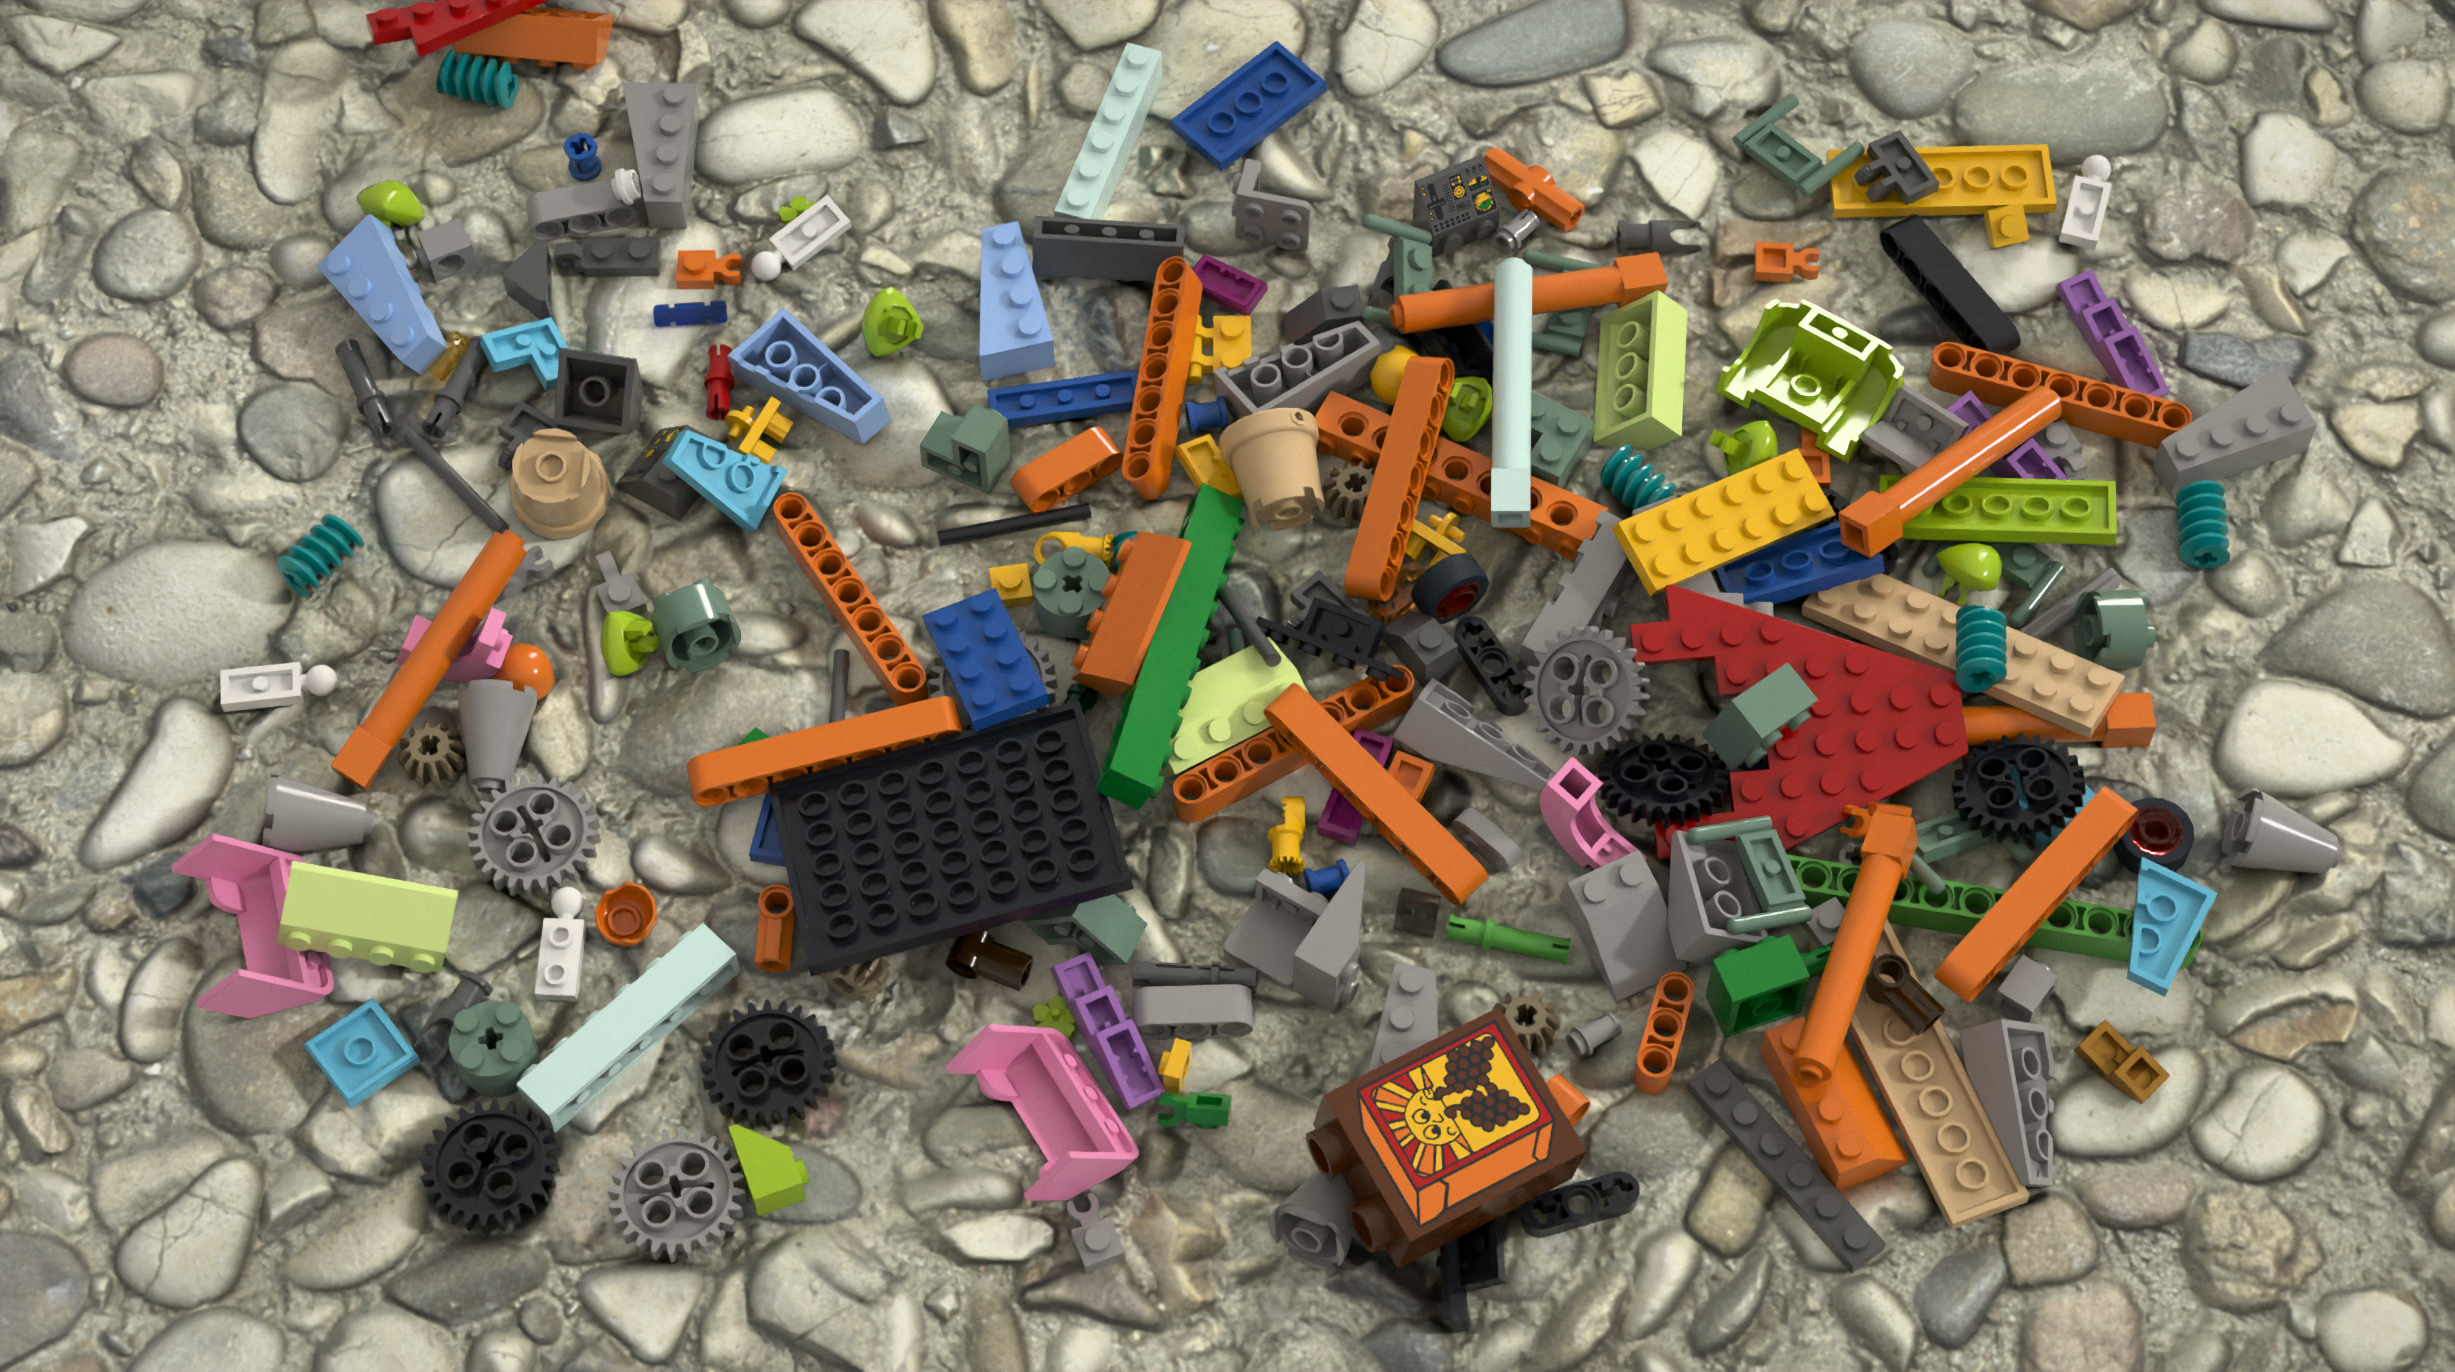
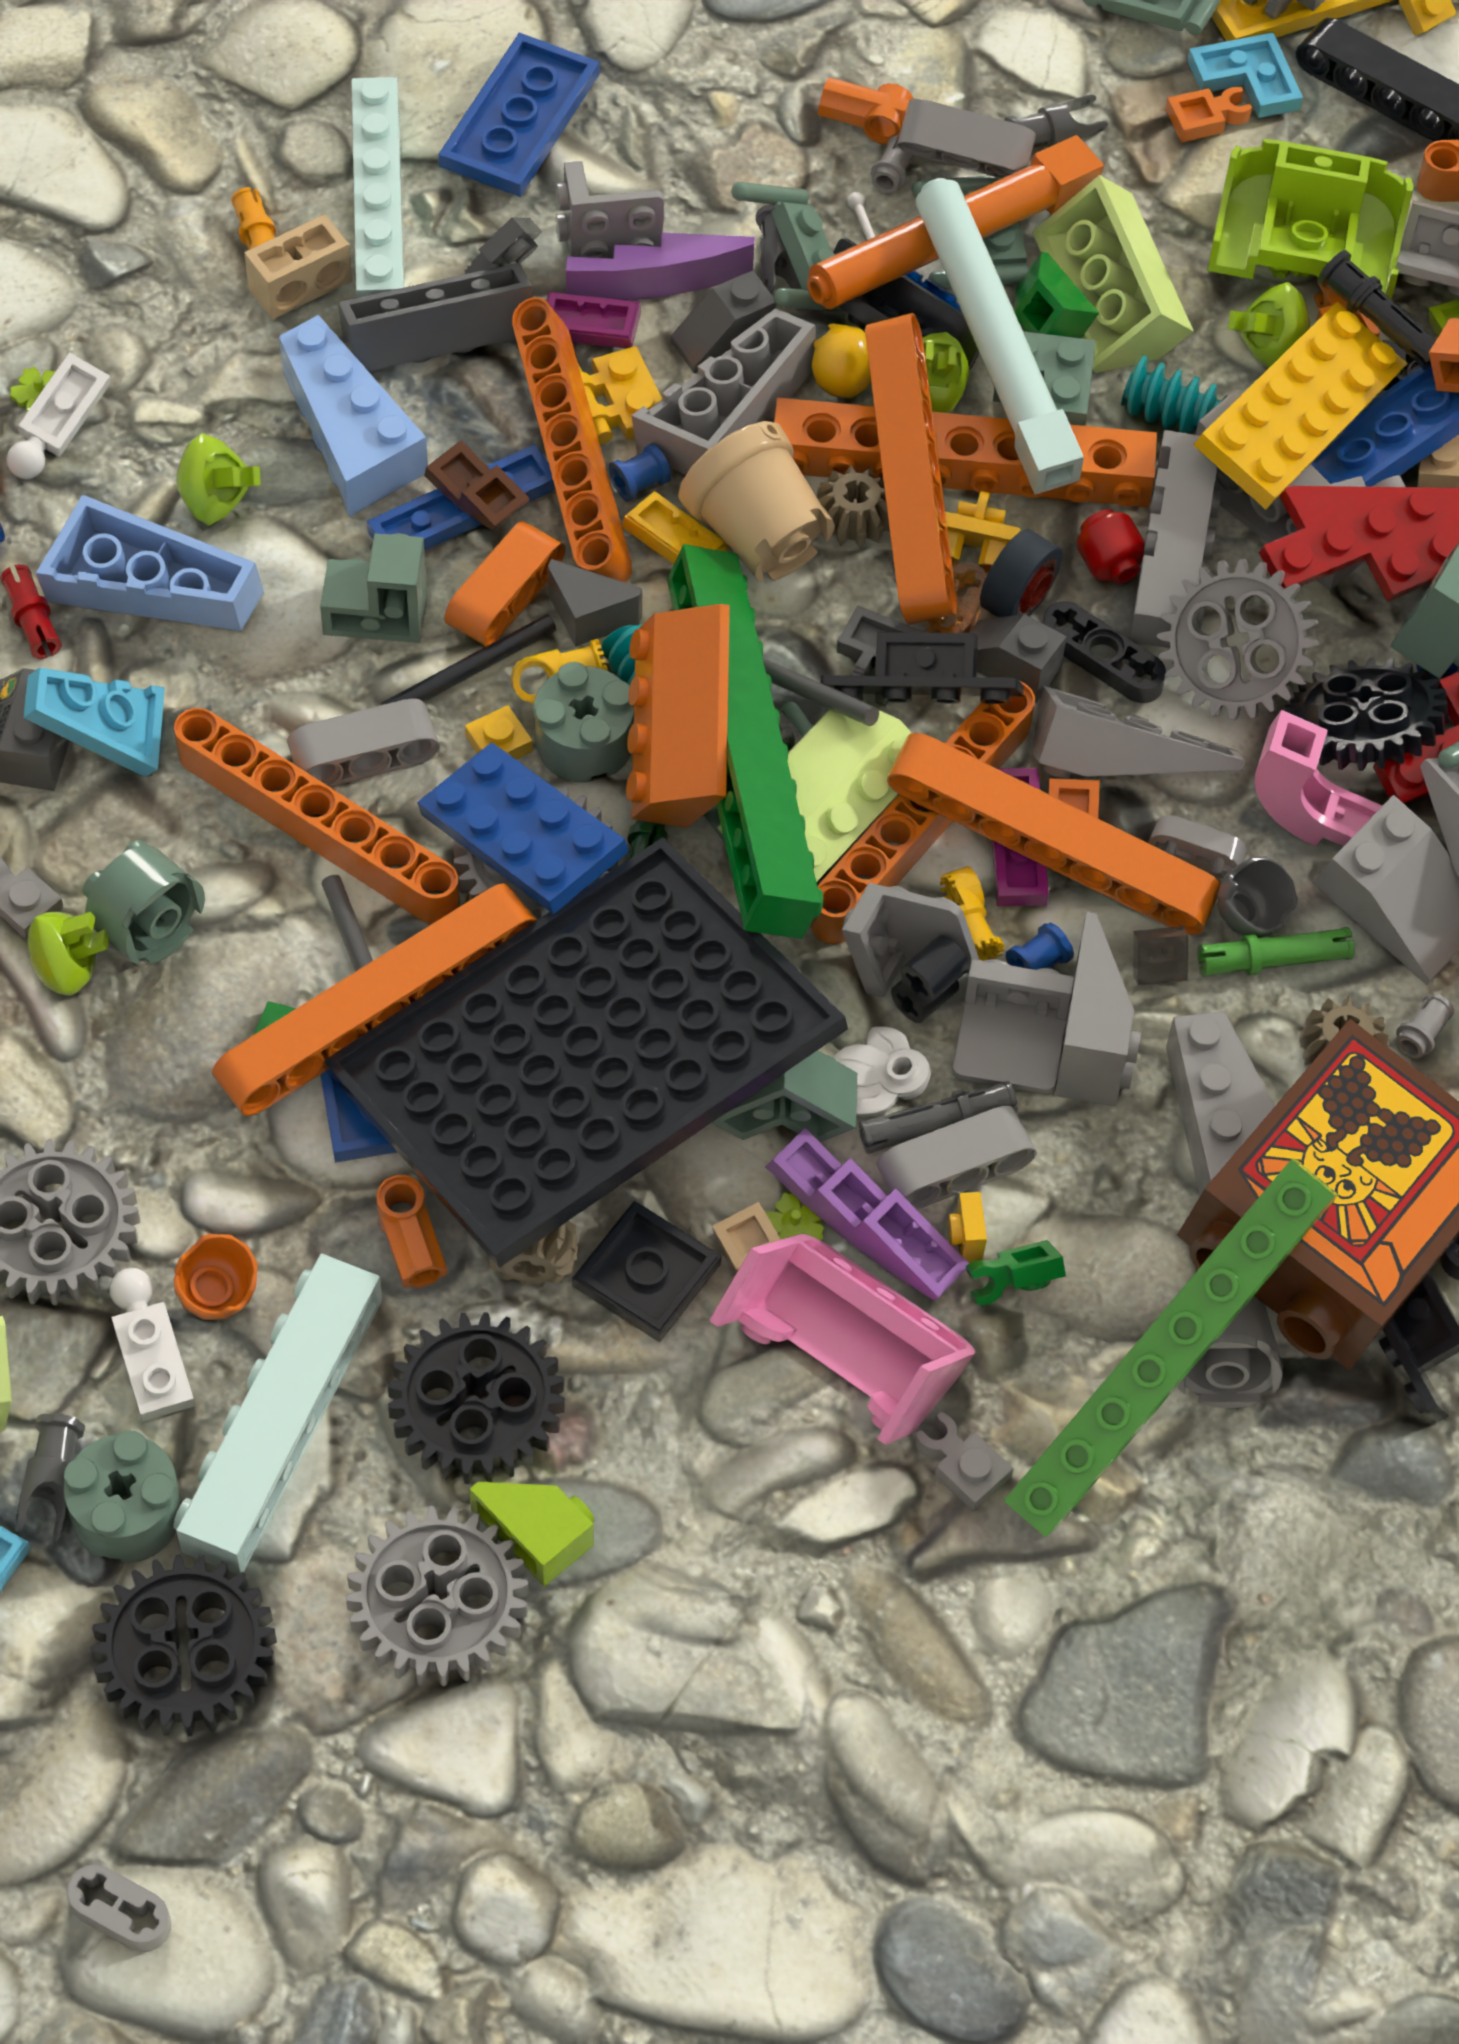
camera: 25 degrees left, 0 degrees up
yellow hips [725,396,794,465] -> none
dark brown piece [945,930,1034,991] -> none
dark grey slope [1412,155,1500,258] -> none
none -> light grey beam [67,1864,171,1952]
none -> light orange pin [231,187,276,250]
none -> tan brick [244,214,352,320]
none -> light grey beam [287,699,440,787]
none -> reddish brown slope [424,440,530,530]
none -> dark grey hinge [464,217,542,274]
none -> dark grey slope [548,559,643,647]
none -> medium lavender slope [566,232,755,300]
none -> black plate [572,1200,722,1343]
none -> tan plate [712,1202,781,1274]
none -> white plate [833,1027,931,1117]
none -> light grey bracket [842,883,979,997]
none -> white hinge [847,192,875,240]
none -> black axle [891,935,970,1023]
none -> light grey beam [896,99,1036,179]
none -> bright green brick [1003,1159,1339,1537]
none -> green slope [1013,252,1099,338]
none -> red head [1076,509,1146,584]
none -> medium azure plate [1187,33,1303,118]
none -> dark grey hair [1217,856,1298,938]
none -> black pin [1317,250,1436,370]

